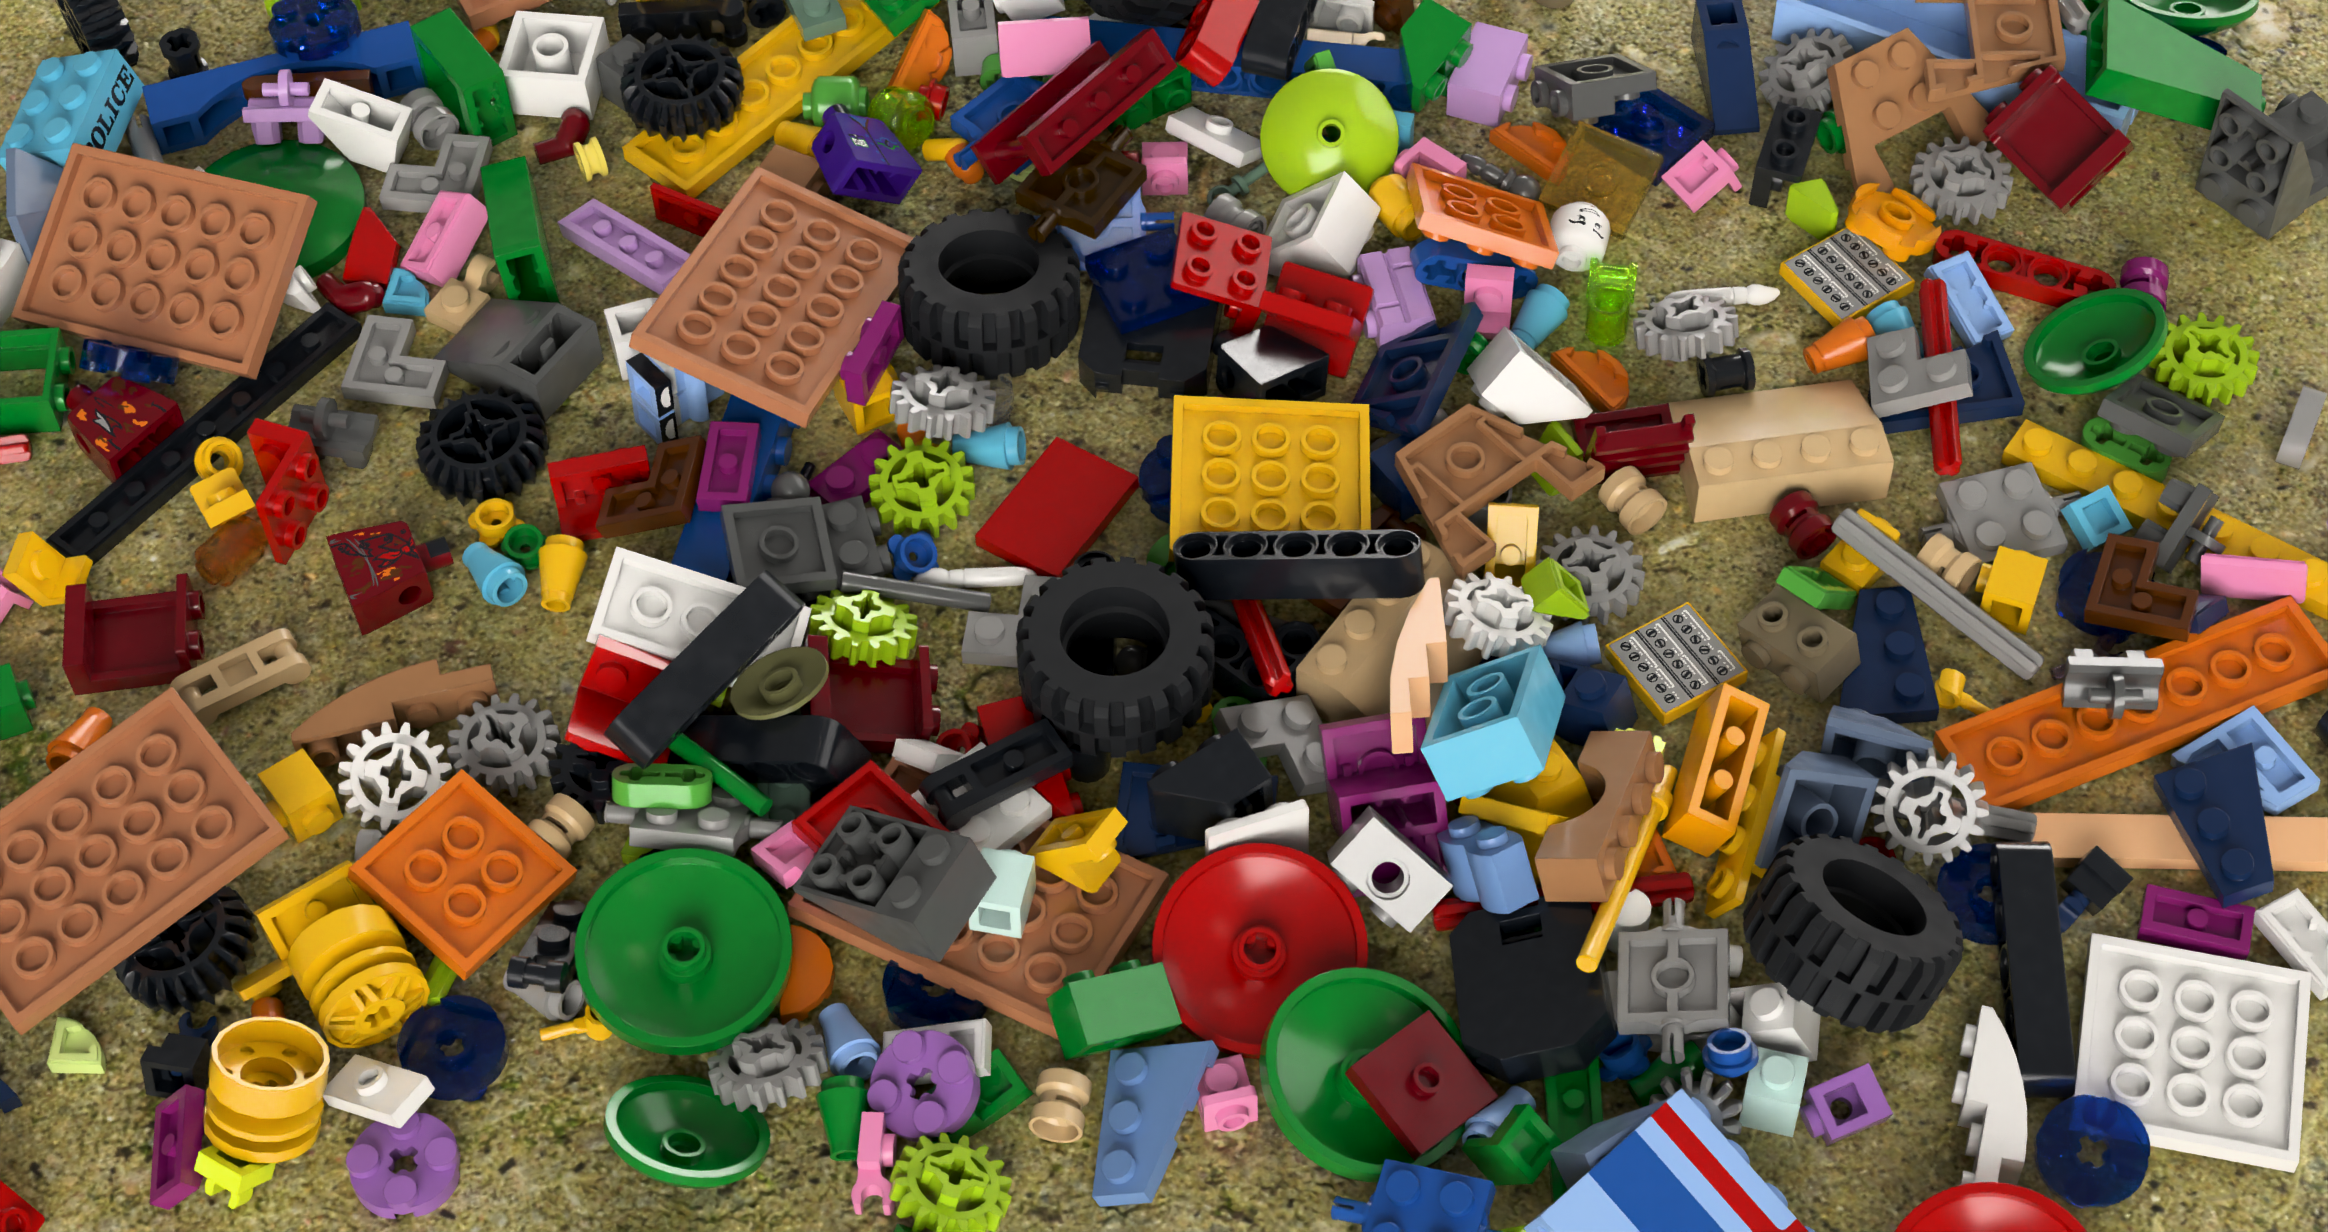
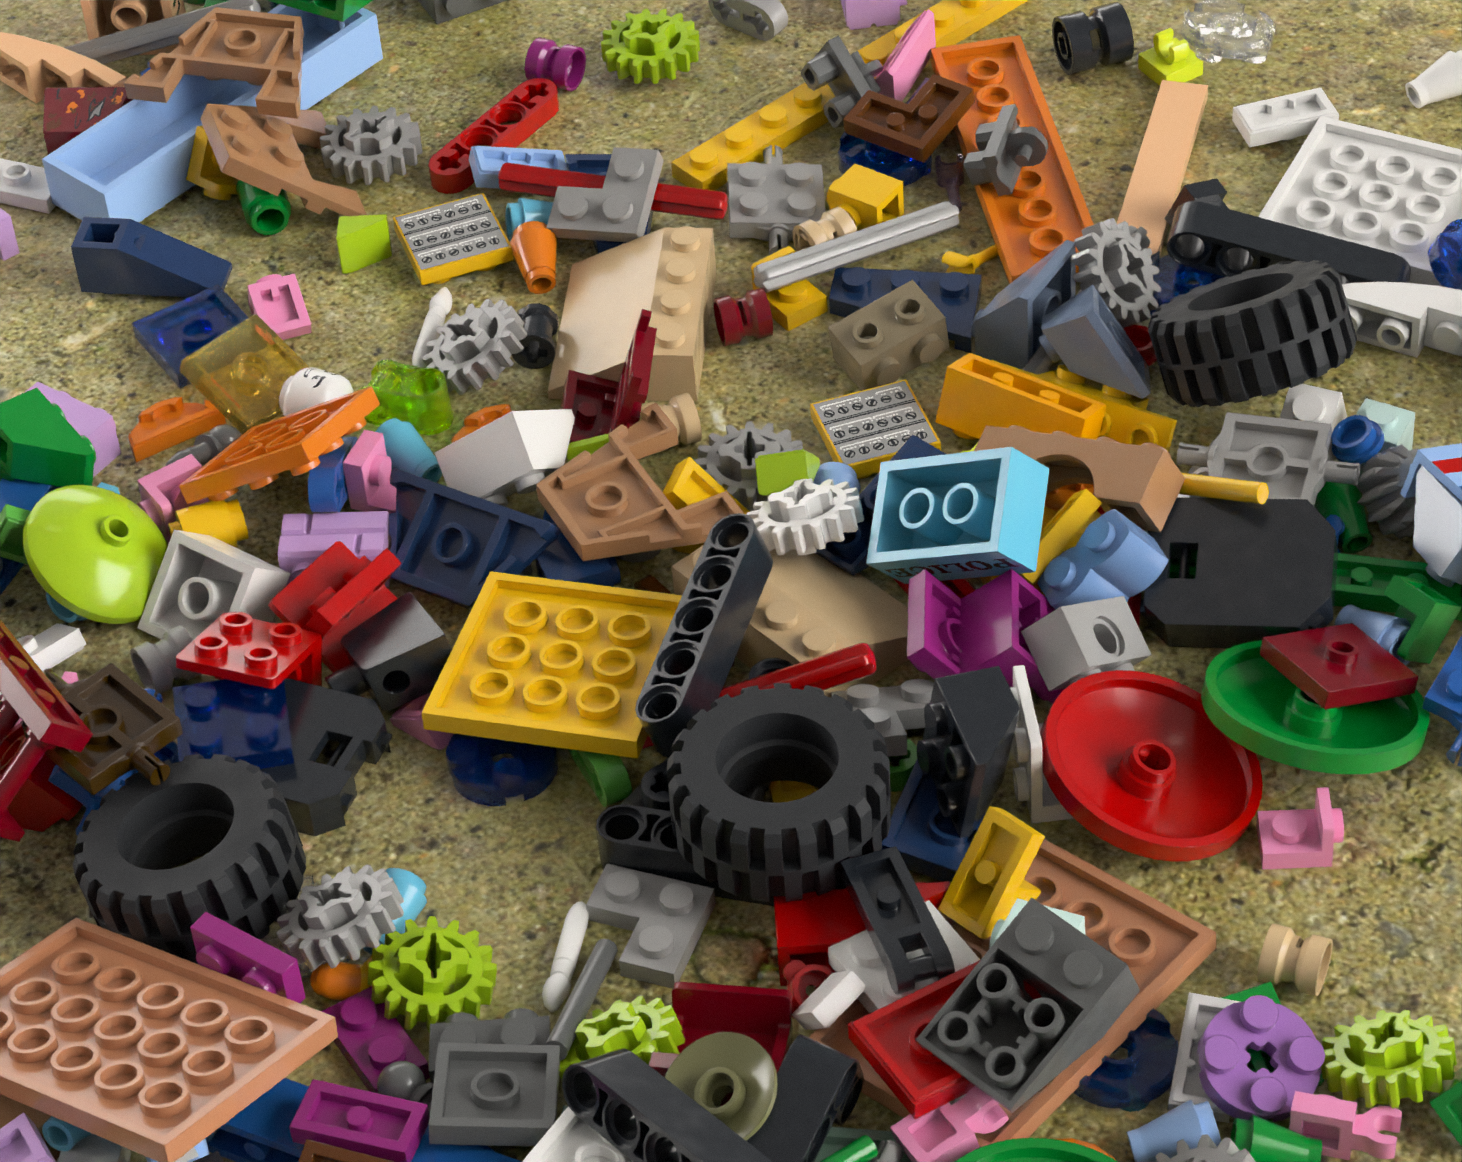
camera: 75 degrees left, 10 degrees down
blue plate [886,531,939,581] -> none
red tile [975,437,1139,578] -> none
green brick [1046,959,1182,1061] -> none
medium blue wing [1092,1040,1220,1207] -> none
sand green hand [1207,162,1268,205] -> none
light nougat slope [1390,577,1448,754] -> none
dark grey plate [1530,53,1657,125] -> none
black bracket [1749,102,1822,209] -> none
light grey gear [1758,28,1855,114] -> none
bright green plate [1775,566,1858,611] -> none
medium lavender brick [1799,1063,1893,1146] -> none
light orange plate [1844,183,1942,262] -> none
dark red panel [1982,64,2134,215] -> none
green dish [2023,288,2169,395] -> none
medium azure plate [2061,485,2133,553] -> none
bright green beam [2079,417,2172,483] -> none
dark grey plate [2097,374,2225,459] -> none
magenta plate [2136,884,2255,961] -> none
dark blue wing [2153,742,2274,908] -> none
light blue wing [2170,705,2320,816] -> none

